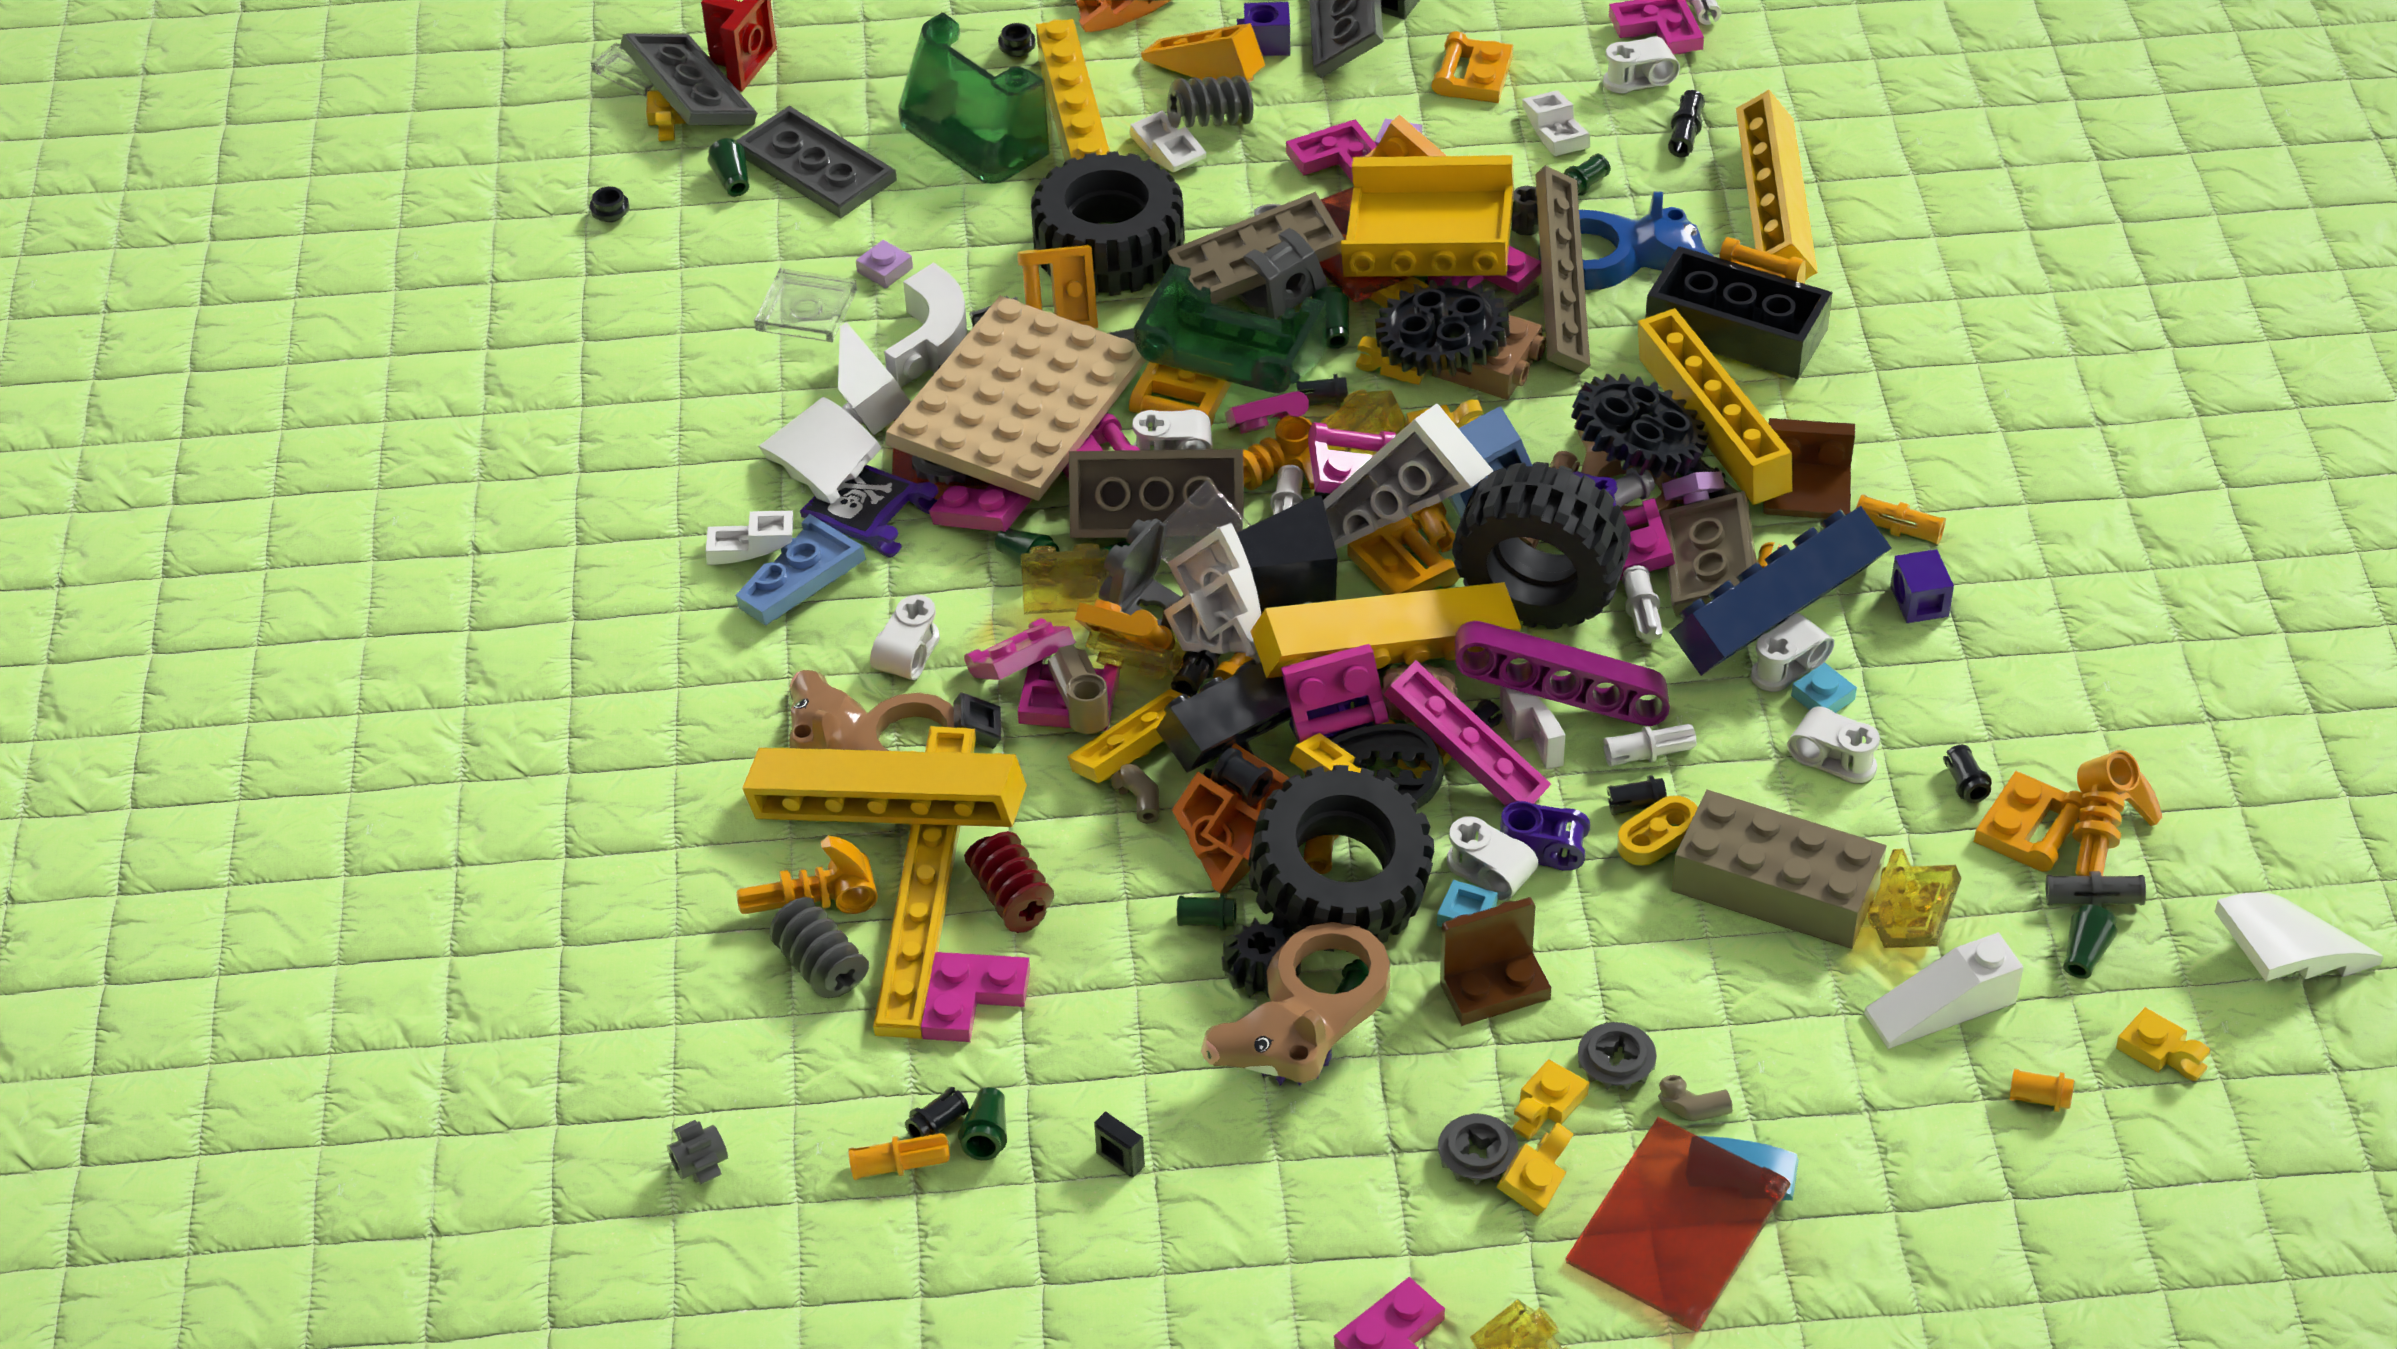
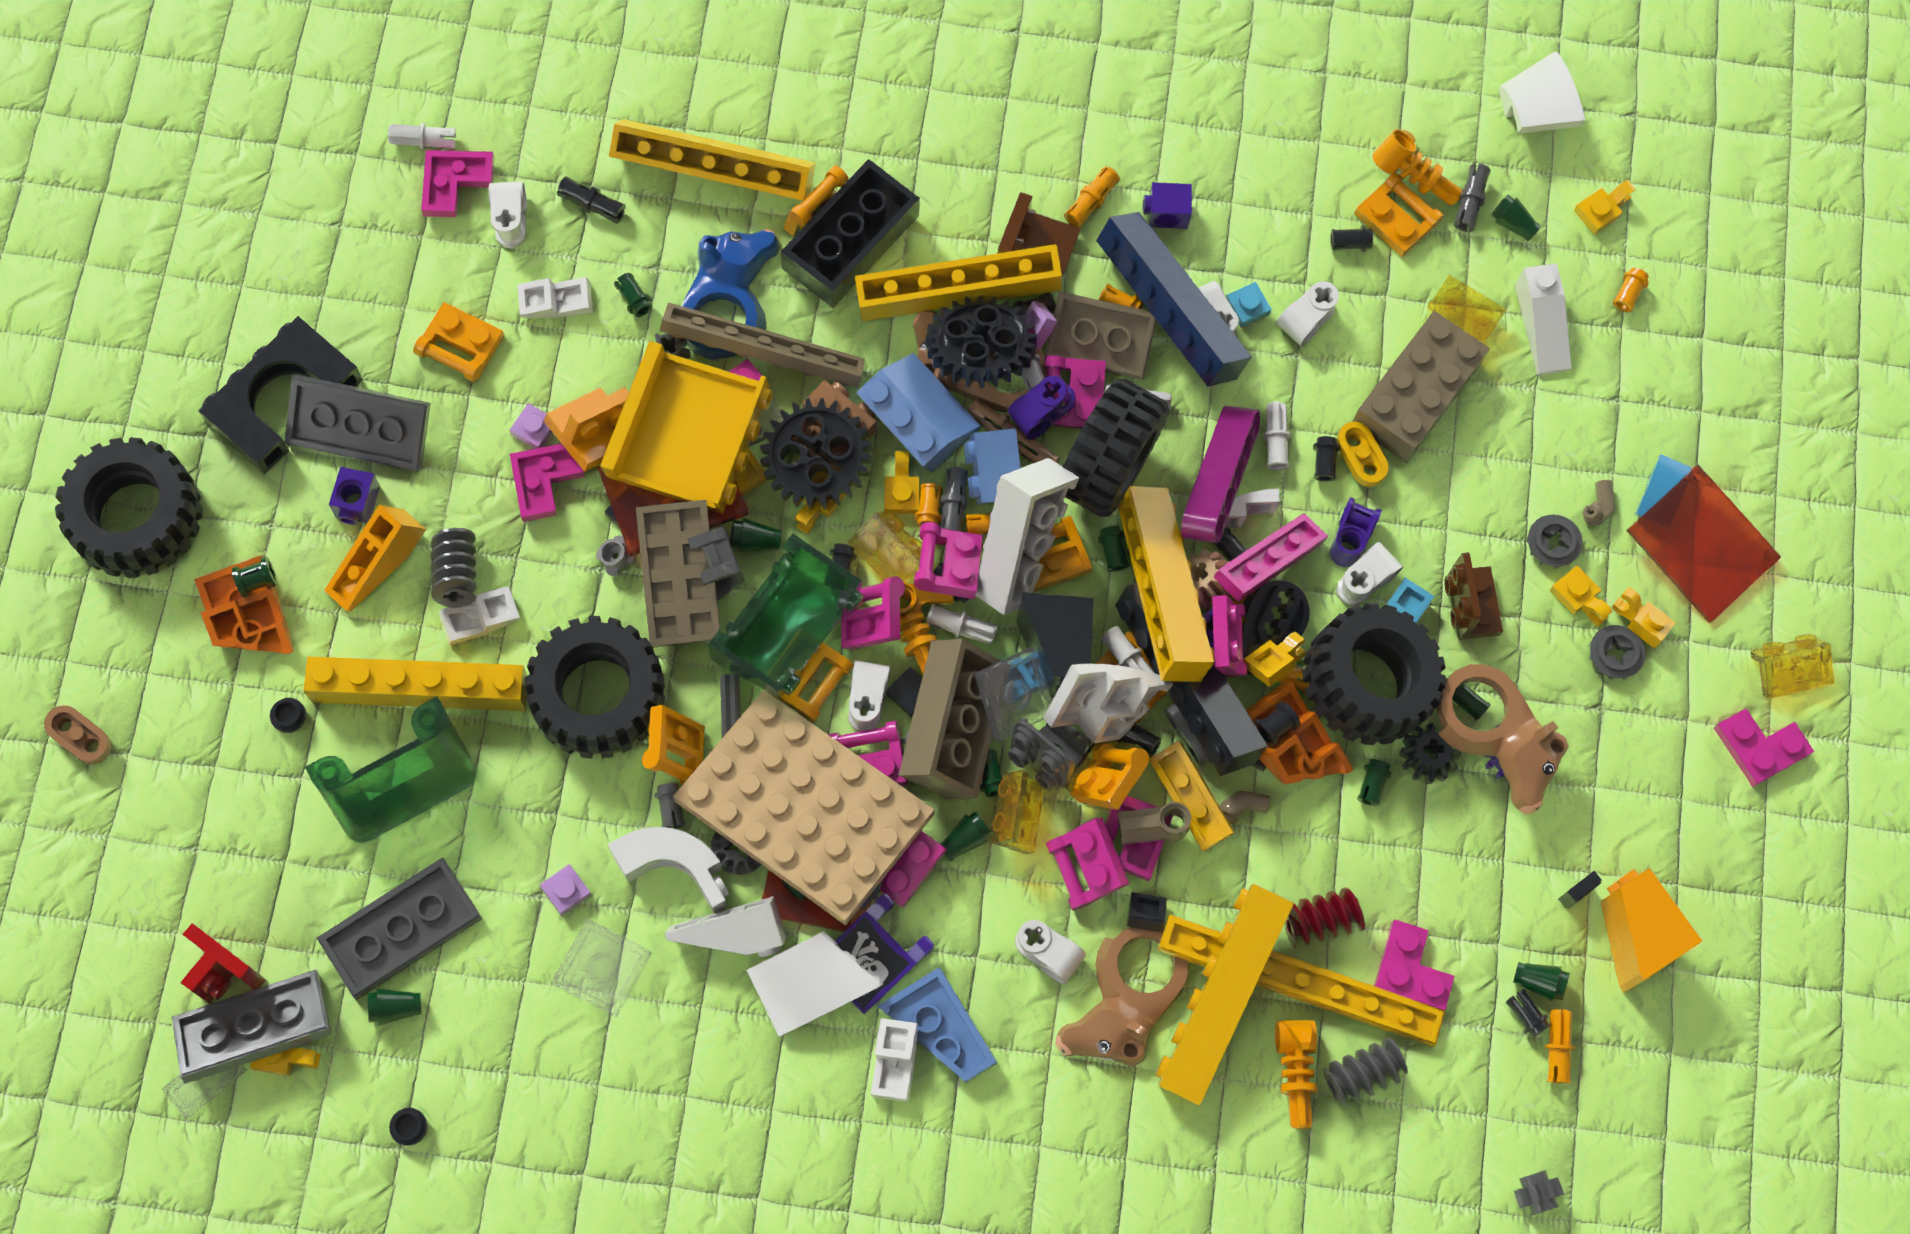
camera: 85 degrees left, 25 degrees up
none -> medium blue slope [856,353,981,473]
none -> light orange slope [1601,868,1703,993]

